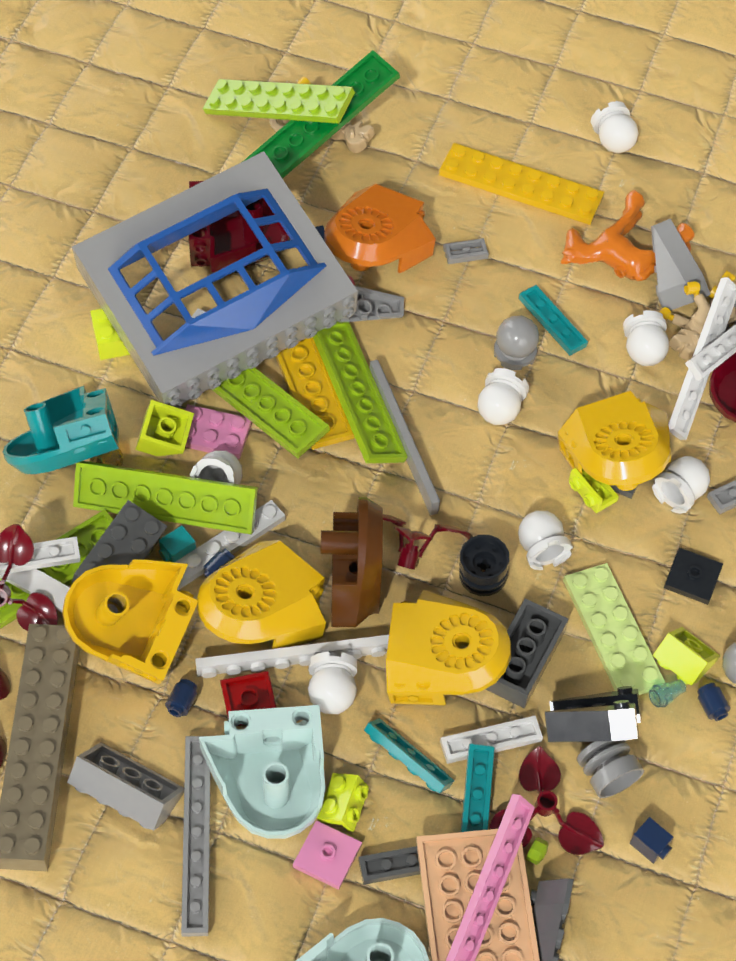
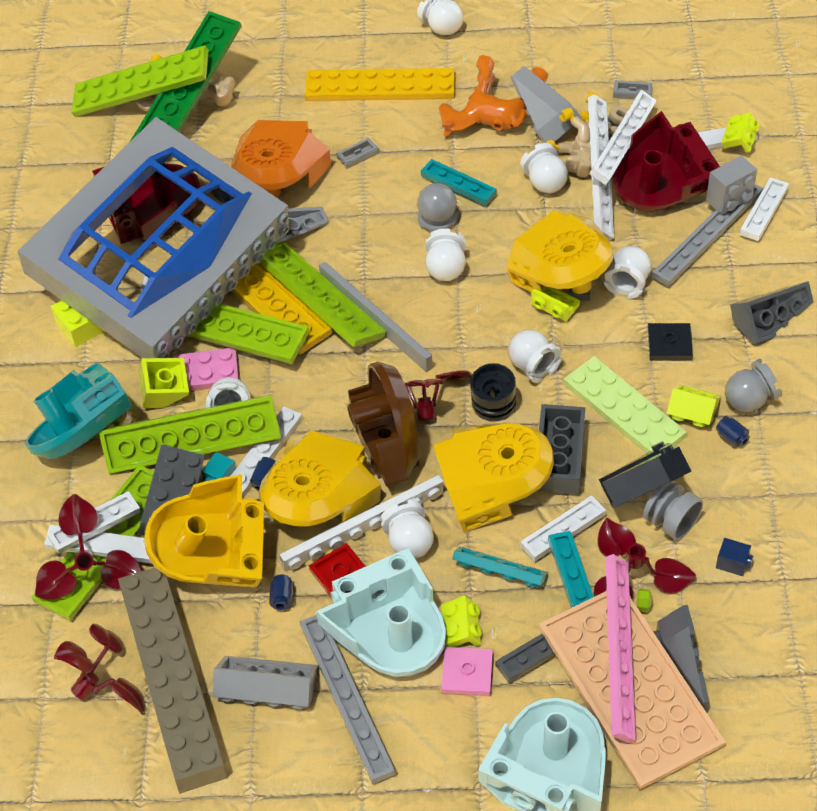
camera: 15 degrees left, 5 degrees down
clear light blue cone [649,679,686,708] -> none

